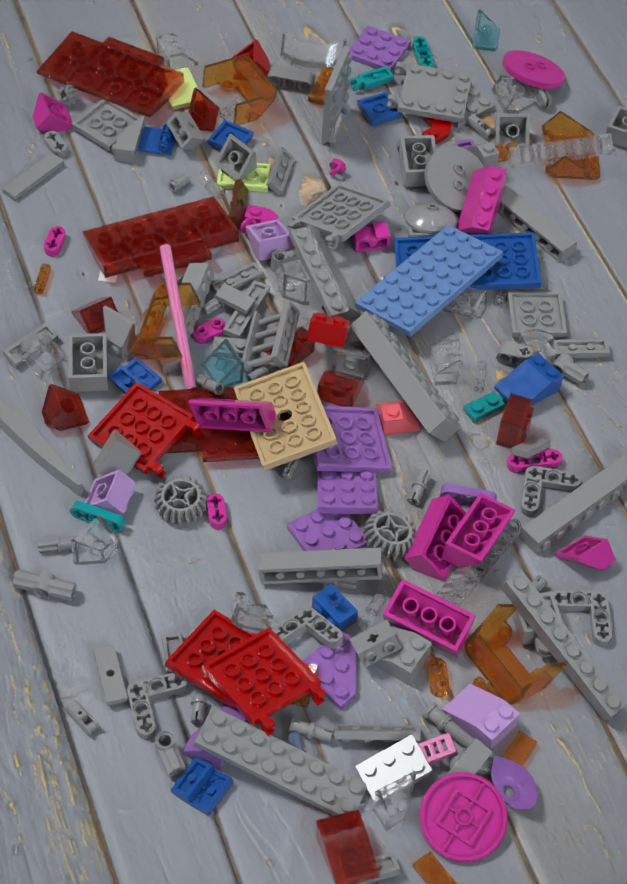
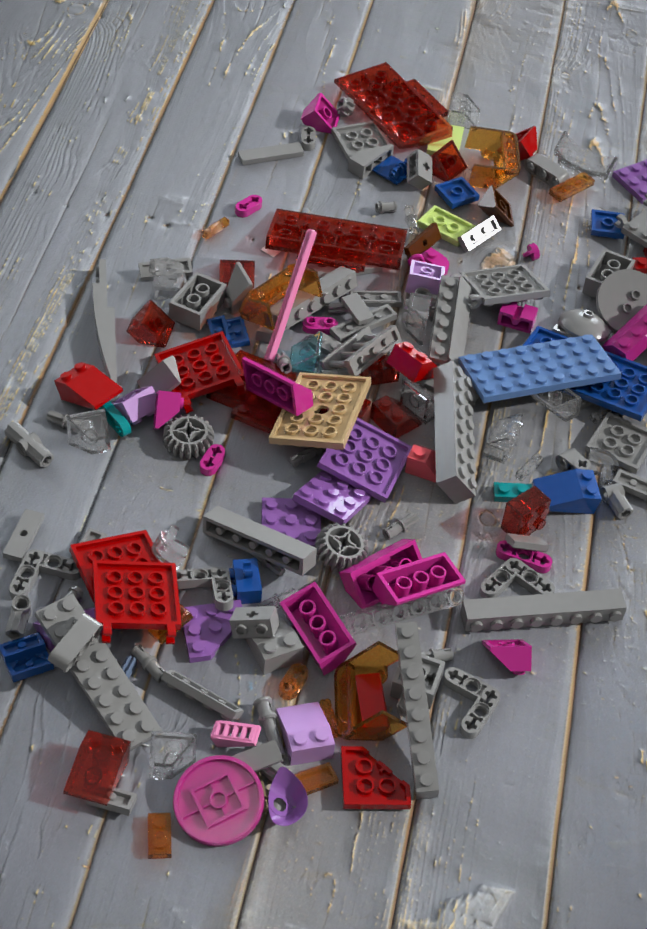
camera: 30 degrees right, 5 degrees down
light grey slope [214,134,257,180] -> none
light grey plate [322,46,352,148] -> none
teal plate [349,66,394,91] -> none
plate [356,735,433,805] -> none
medium lavender beam [440,484,497,506] -> none
none -> light grey beam [48,613,103,673]
none -> red slope [54,362,123,410]
none -> dark pink slope [153,390,184,430]
none -> red plate [341,746,411,809]
none -> red slope [355,673,390,734]
none -> reddish brown slope [478,185,514,227]

